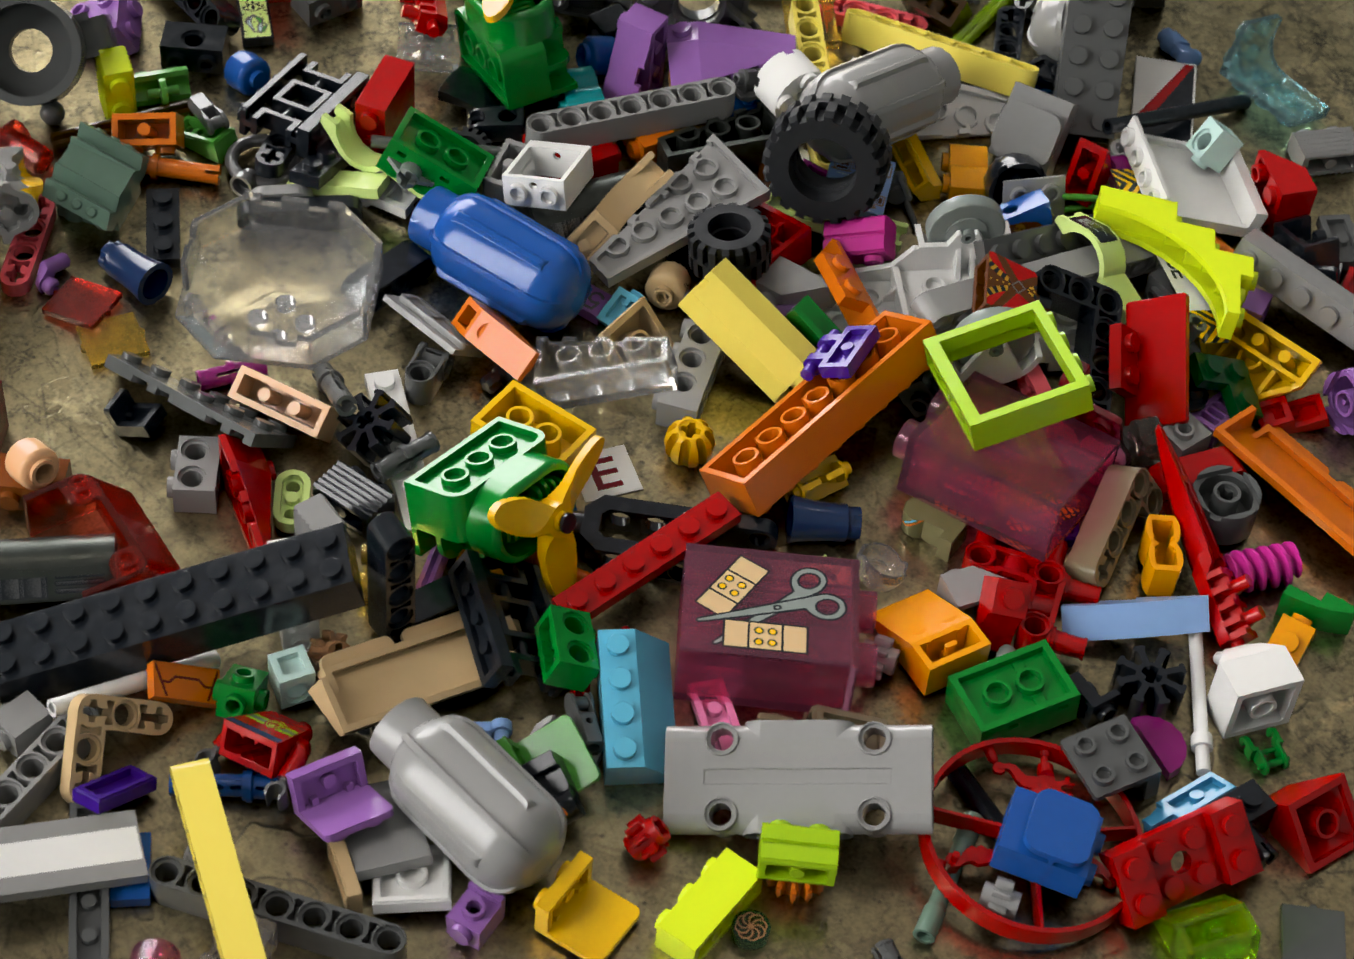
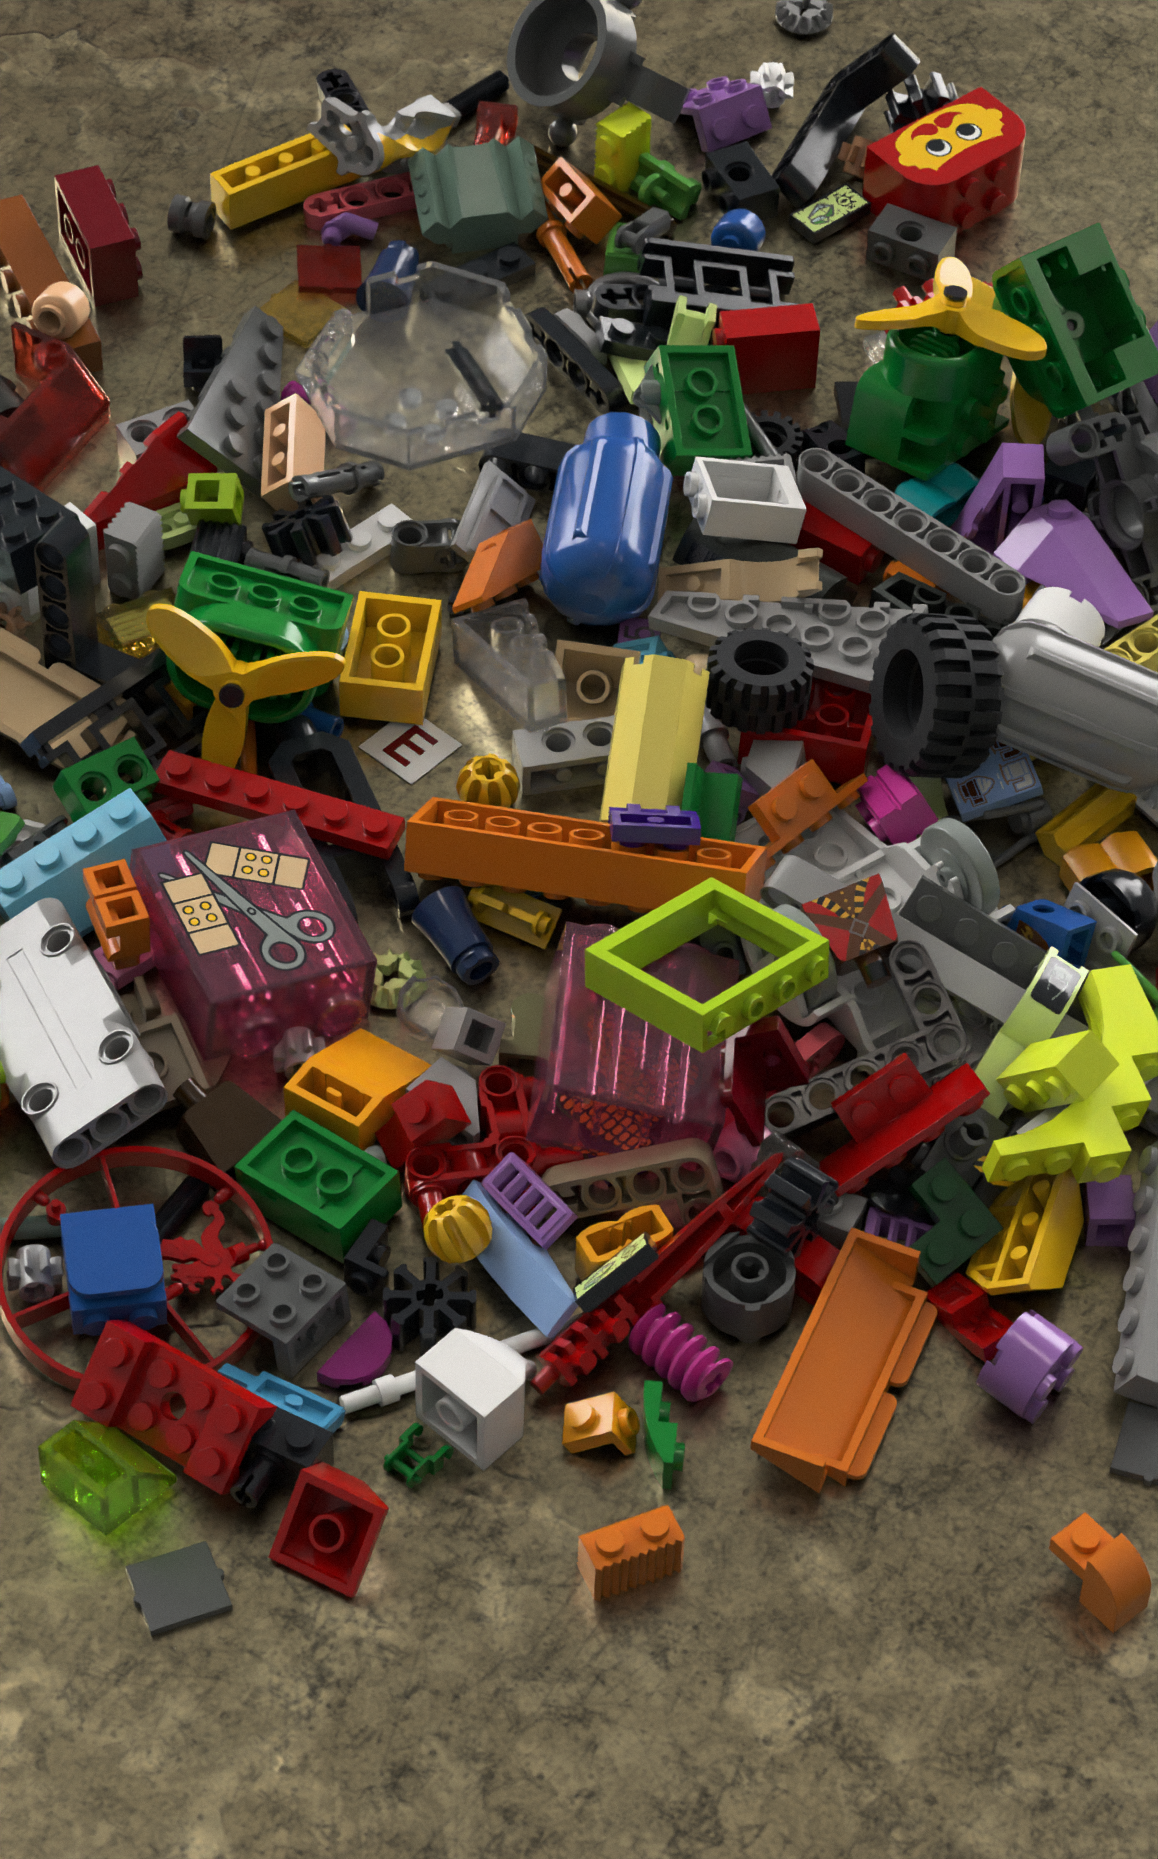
camera: 65 degrees right, 0 degrees up
none -> orange hips [82,859,151,970]
none -> dark brown torso [173,1077,282,1192]
none -> lime brick [180,473,245,526]
none -> yellow piece [423,1195,493,1264]
none -> light grey brick [431,1007,506,1066]
none -> black axle [444,341,504,419]
none -> medium lavender slope [481,1152,578,1250]
none -> black tile [573,1231,659,1314]
none -> black gear [746,1156,839,1259]
none -> neon yellow brick [996,1030,1120,1113]

